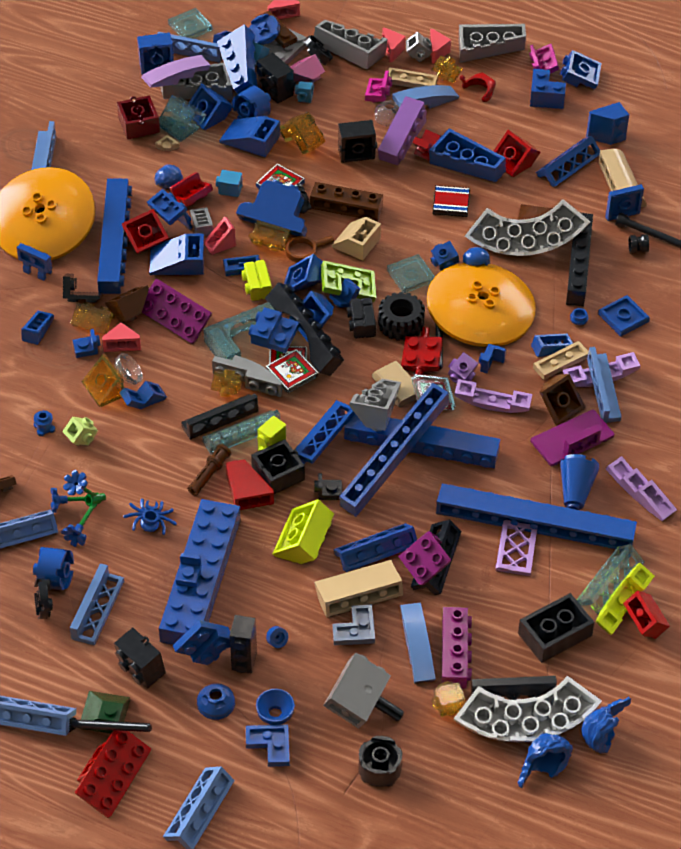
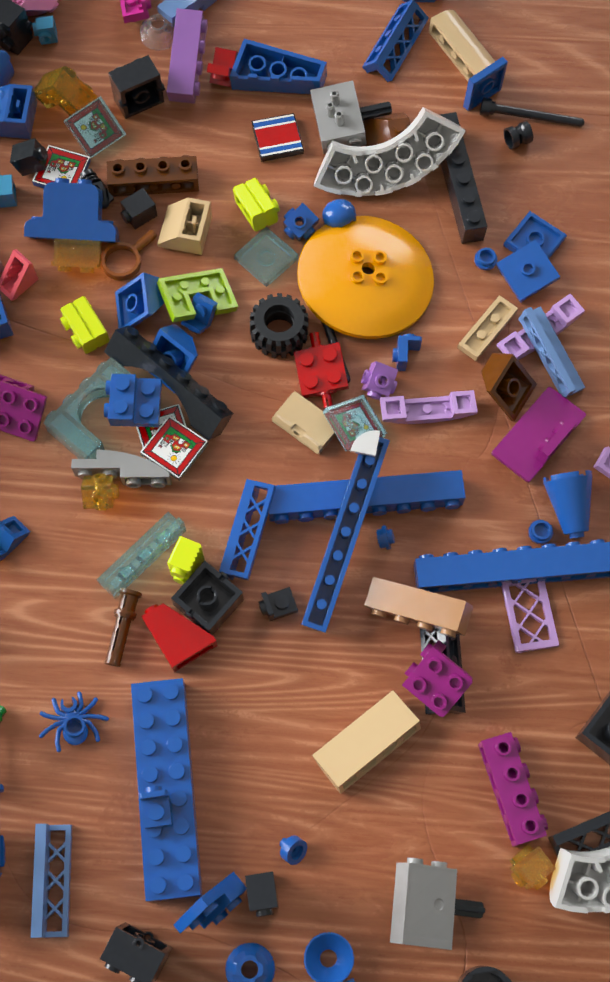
camera: 20 degrees left, 20 degrees up
black fence [181,393,258,440] -> none
blue tile [223,255,260,276] -> none
neon yellow slope [272,499,334,564] -> none
sand blue plate [332,605,375,646] -> none
blue fence [333,523,417,572] -> none
black brick [347,298,376,339] -> none
light grey wedge [349,379,401,431] -> none
medium blue slope [400,602,436,683] -> none
red slope [494,130,541,177] -> none
blue slope [531,333,573,357] -> none
none -> black brick [10,138,48,176]
none -> clear light blue tile [64,96,126,159]
none -> black brick [120,188,158,230]
none -> neon yellow brick [233,178,280,232]
none -> light grey piece [310,81,392,154]
none -> white tile [350,430,380,457]
none -> brick [364,577,474,638]
none -> blue plate [376,525,395,550]
none -> blue plate [496,239,560,303]
none -> blue plate [528,520,553,544]

